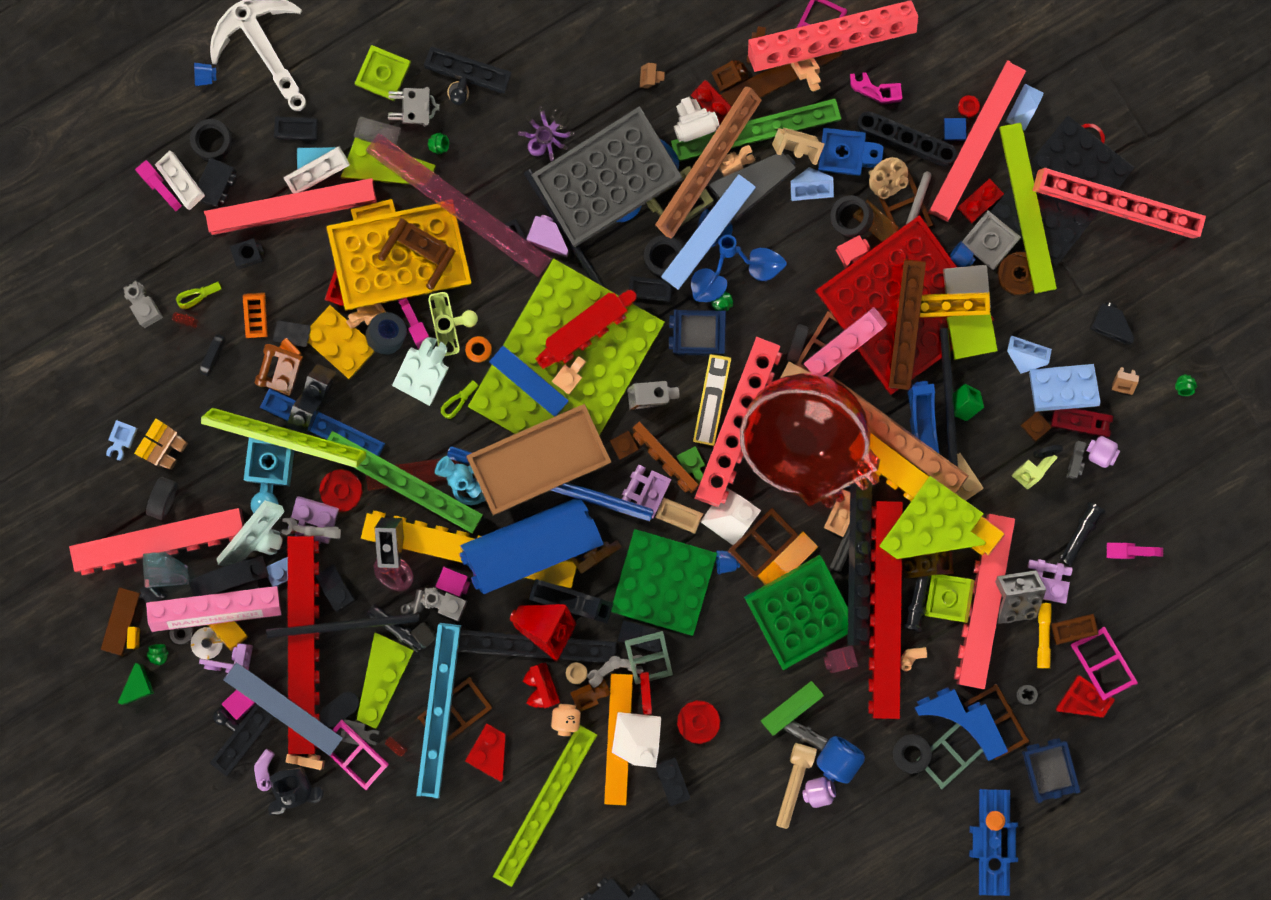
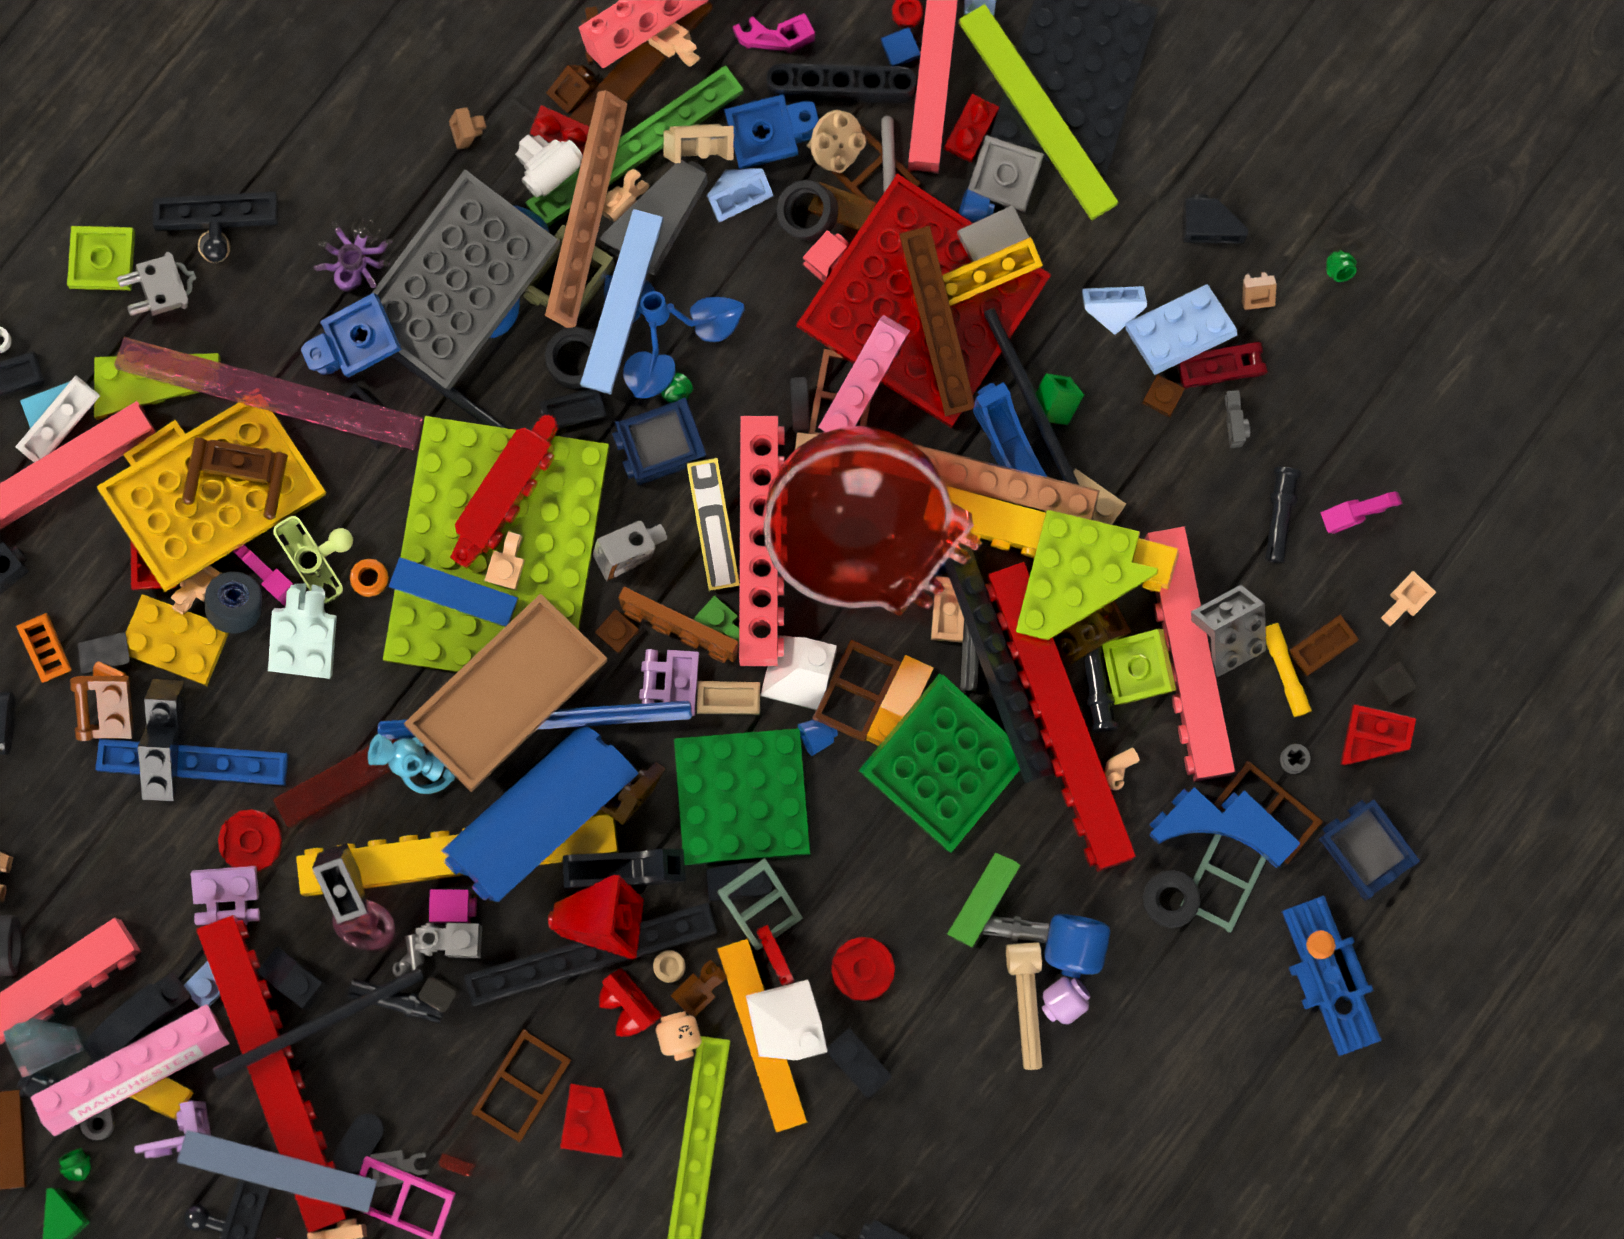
camera: 20 degrees left, 5 degrees down
yellow tile [127,627,140,649] -> none
white piece [191,627,223,659] -> none
lime tile [201,408,366,468] -> none
light aqua plate [217,500,284,567] -> none
dark pink brick [222,690,256,720] -> none
medium azure brick [244,437,294,513] -> none
light grey piece [281,517,341,538] -> none
bright green plate [327,431,483,534] -> none
clear plate [354,116,401,149] -> none
lime wing [357,632,414,729] -> none
medium azure tile [417,623,461,798] -> none
green plate [428,133,449,154] -> none
lime piece [441,380,478,419] -> none
lavender slope [527,215,569,257] -> none
light grey piece [587,655,645,688] -> none
clear pink brick [824,645,858,673] -> none
lime tile [947,313,998,359] -> none
reddish brown plate [998,252,1033,295] -> none
yellowish green piece [1012,445,1063,490] -> none
lavender plate [1028,559,1072,604] -> none
coral brick [1032,168,1206,238] -> none
dark pink window [1071,627,1138,701] -> none
lavender head [1086,436,1120,468] -> none
none -> blue plate [301,293,402,377]
none -> light nougat plate [1381,571,1436,626]

